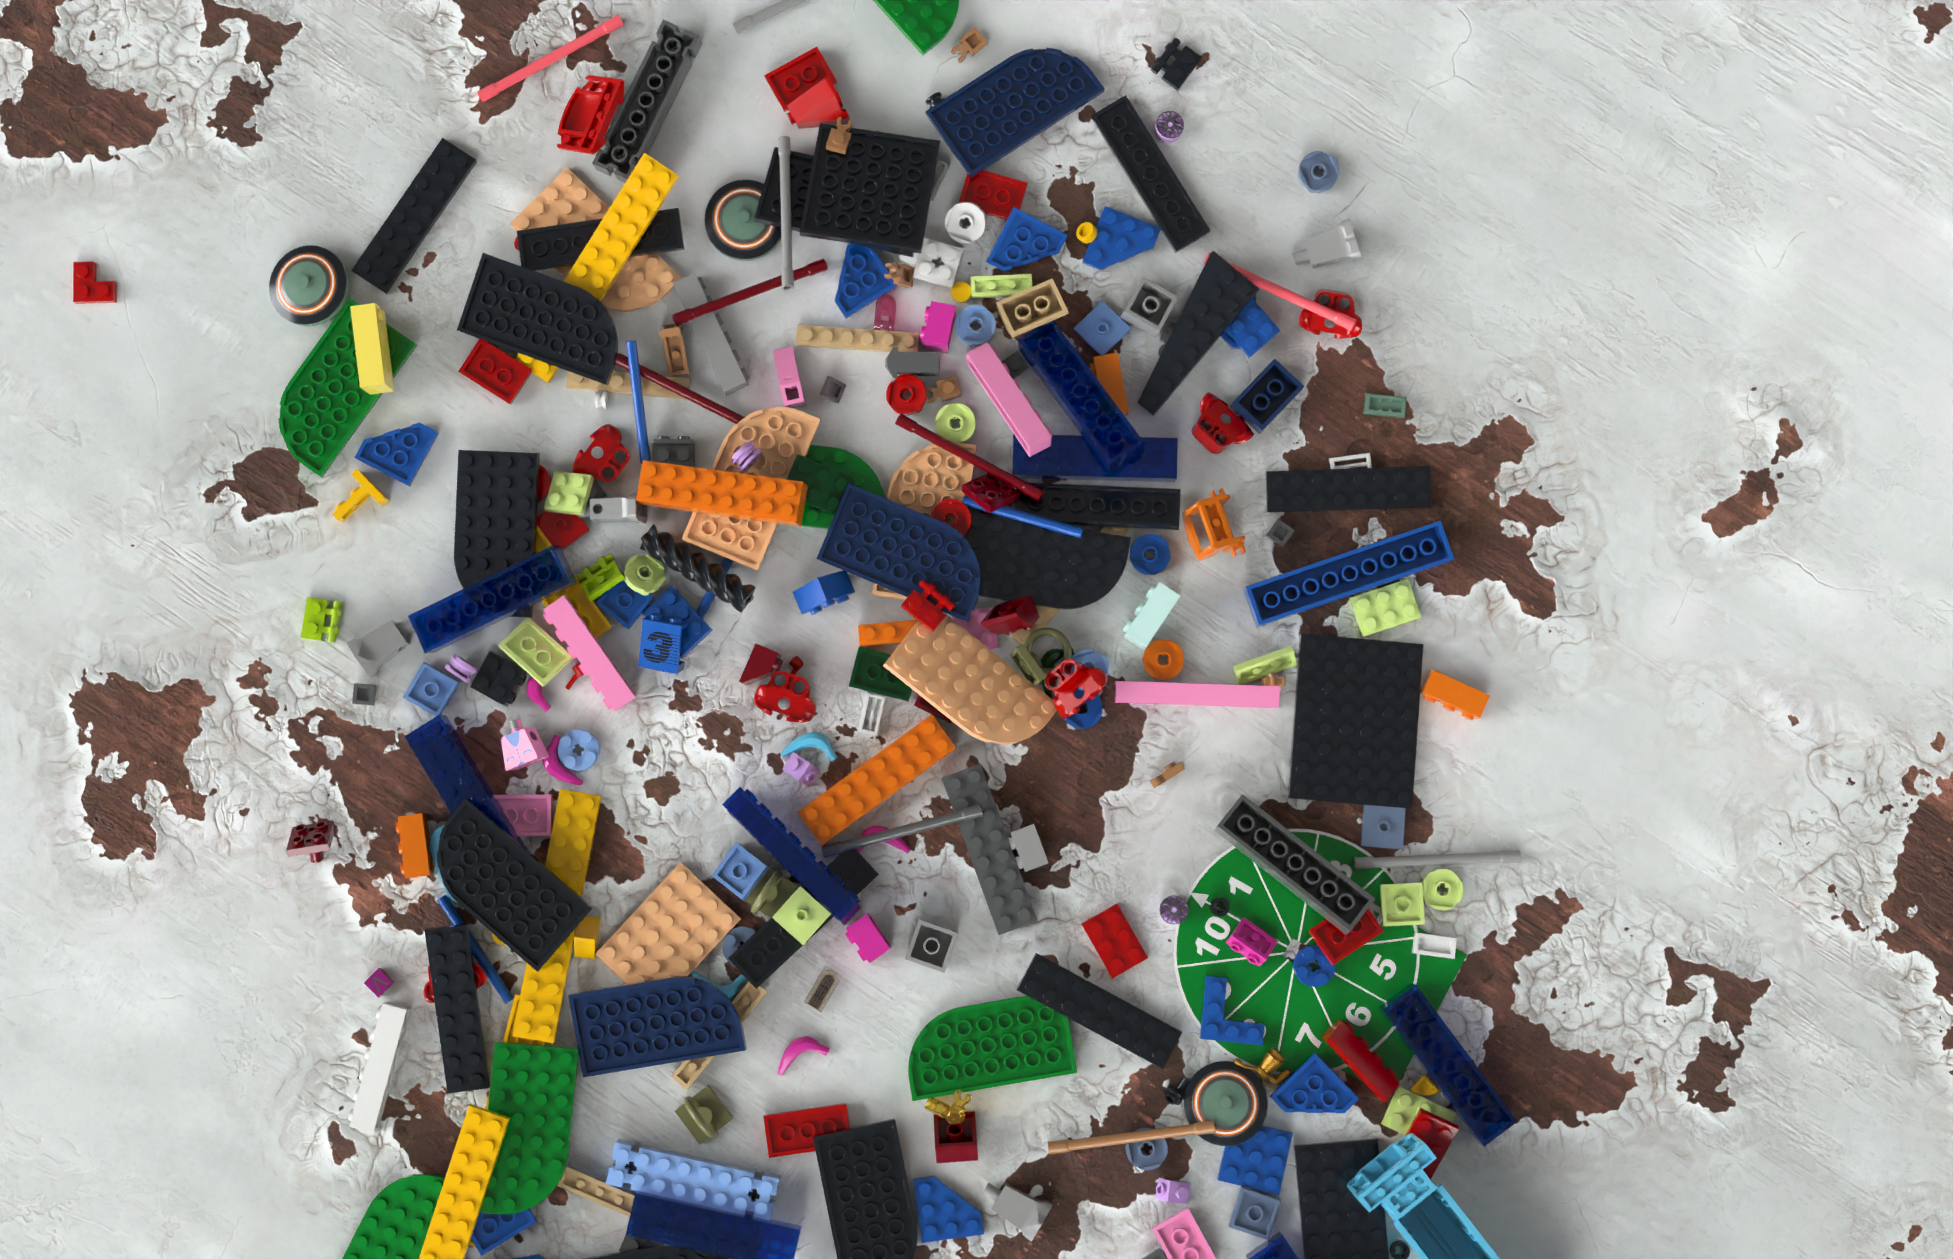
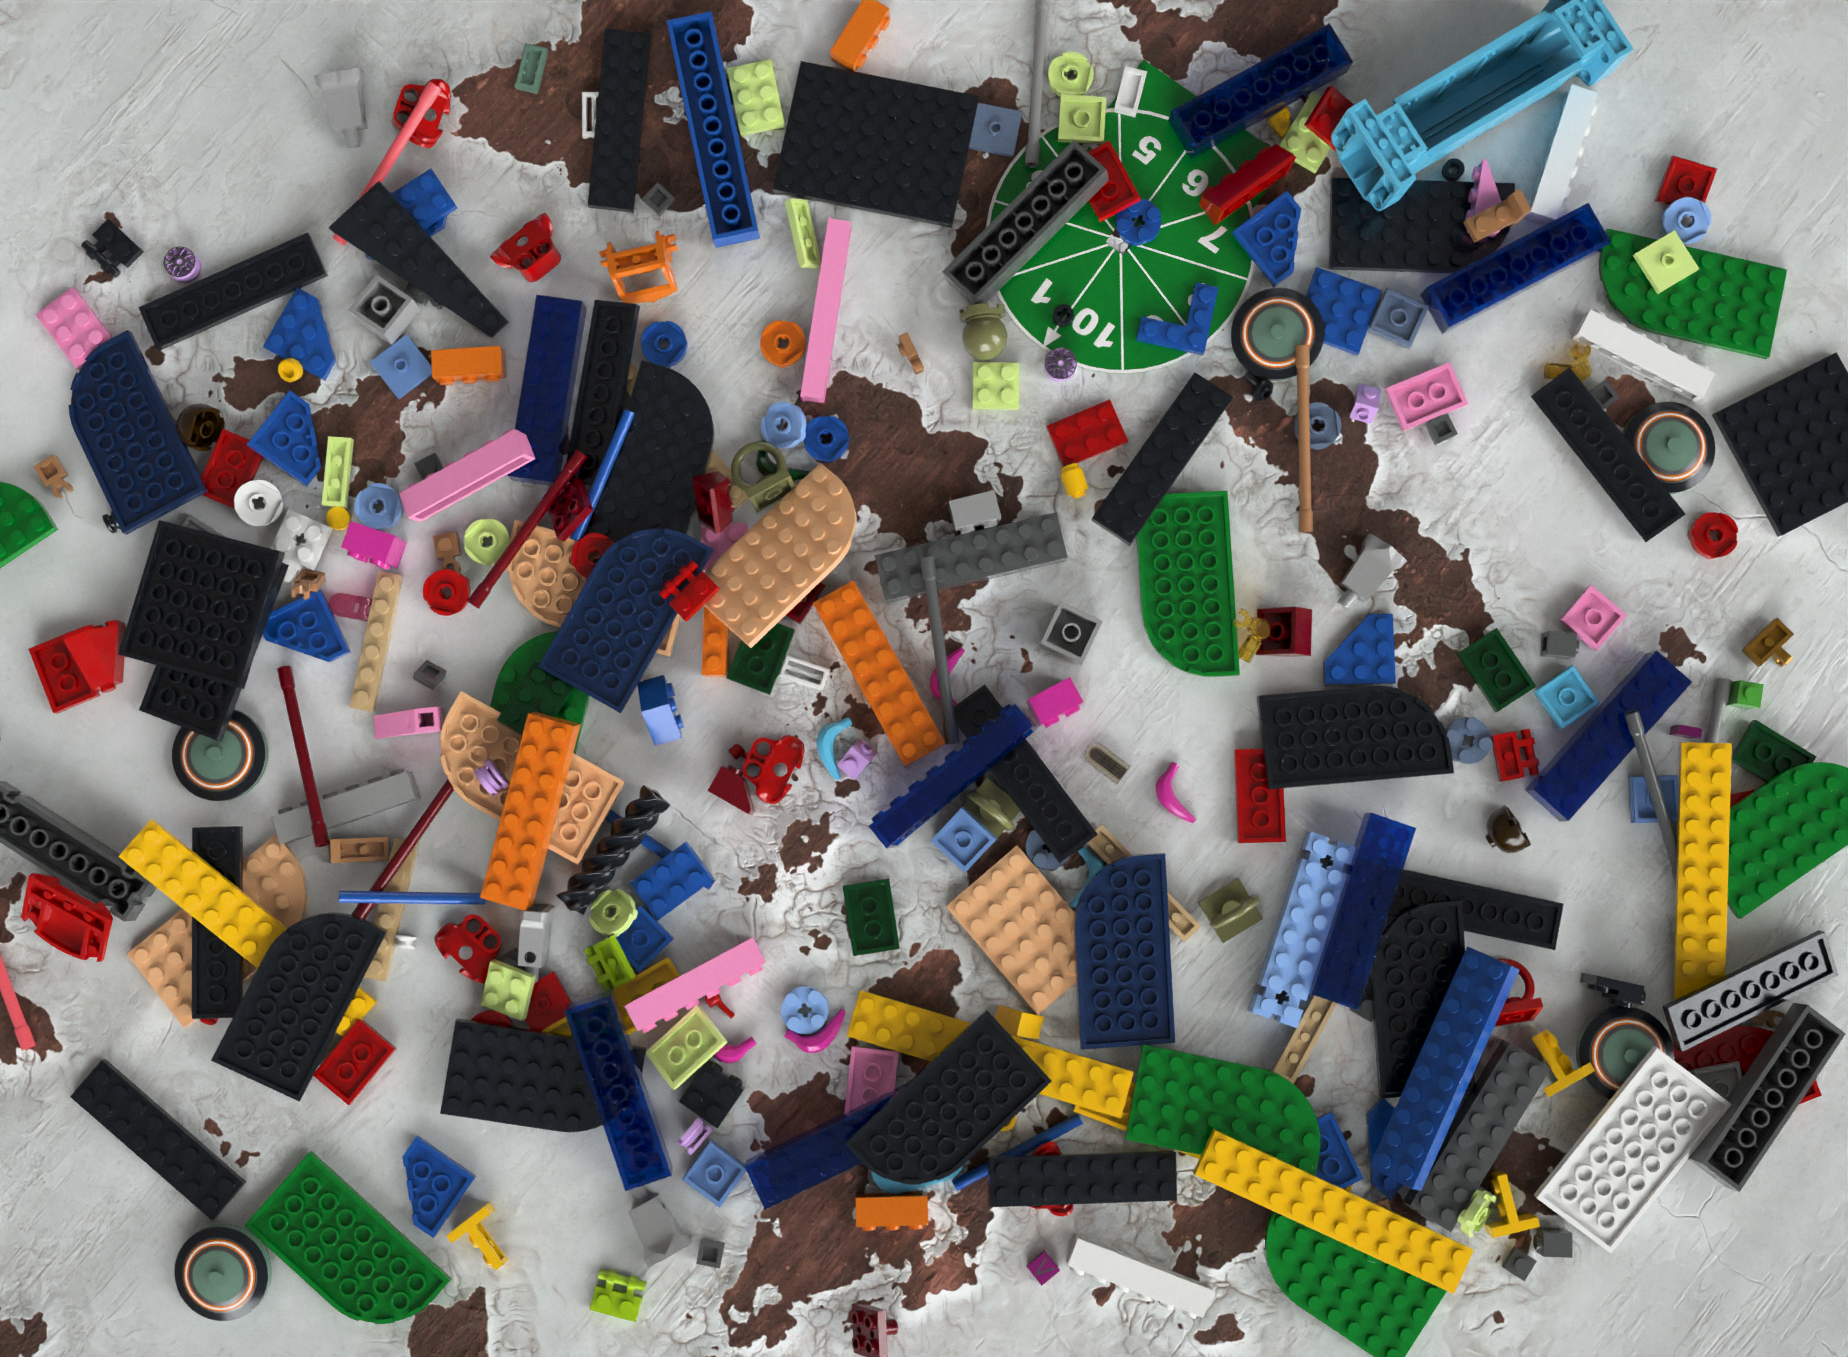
camera: 85 degrees left, 0 degrees up
light yellow brick [350,303,394,395] -> none
bright pink torso [501,719,549,771] -> none
blue panel [638,613,689,674] -> none
dark grey bracket [652,436,695,467] -> none
yellowish green plate [772,886,831,945] -> none
light grey piece [778,136,794,290] -> none
medium nougat plate [826,117,852,155] -> none
dark grey piece [885,347,940,378] -> none
tan slope [996,278,1069,338] -> none
clear blue brick [1018,321,1145,474] -> none
red piece [1045,659,1108,719] -> none
light aqua brick [1123,582,1180,650] -> none
dark pink bracket [1226,917,1278,966] -> none
dark blue brick [1230,359,1305,434] -> none
pearl gold piece [1234,1047,1292,1089] -> none
medium nougat plate [1260,674,1286,687] -> none
sand blue plate [1298,151,1339,193] -> none
none -> bright pink plate [36,287,113,370]
none -> dark brown cylinder [176,403,225,452]
none -> dark green plate [843,879,900,956]
none -> olive tile [959,303,1008,360]
none -> yellowish green plate [972,362,1019,410]
none -> yellow brick [1060,463,1089,499]

